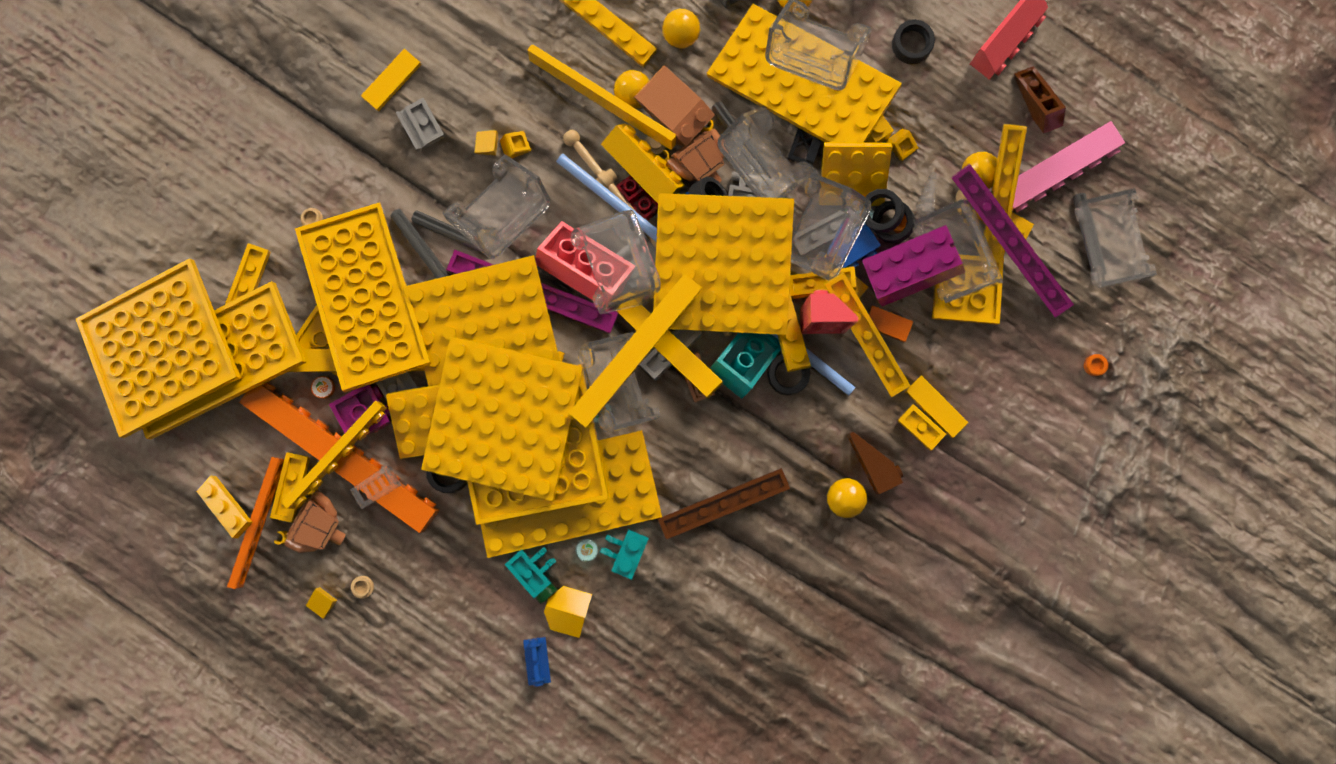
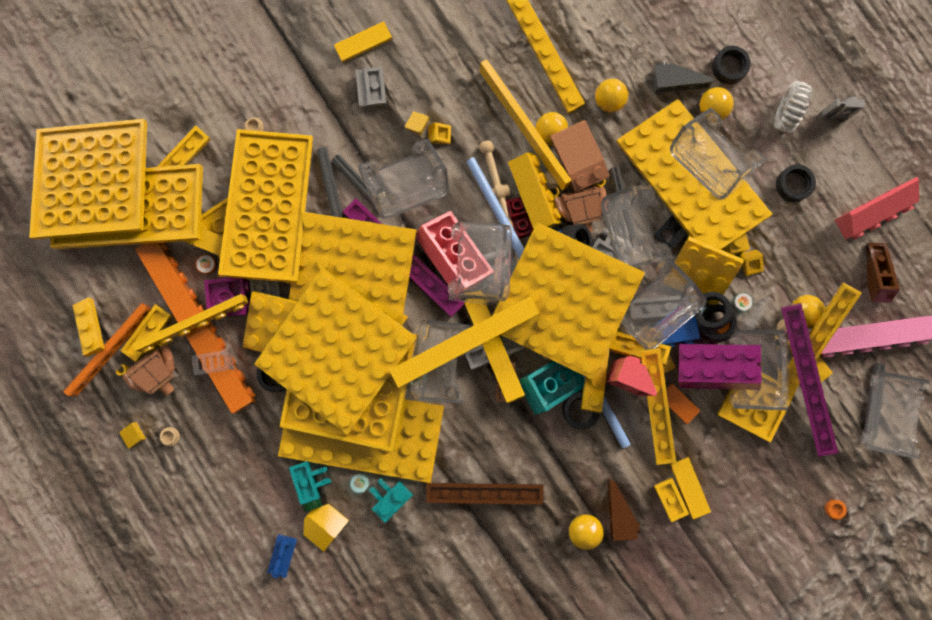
camera: 25 degrees right, 0 degrees up
none -> tile [732,292,753,312]

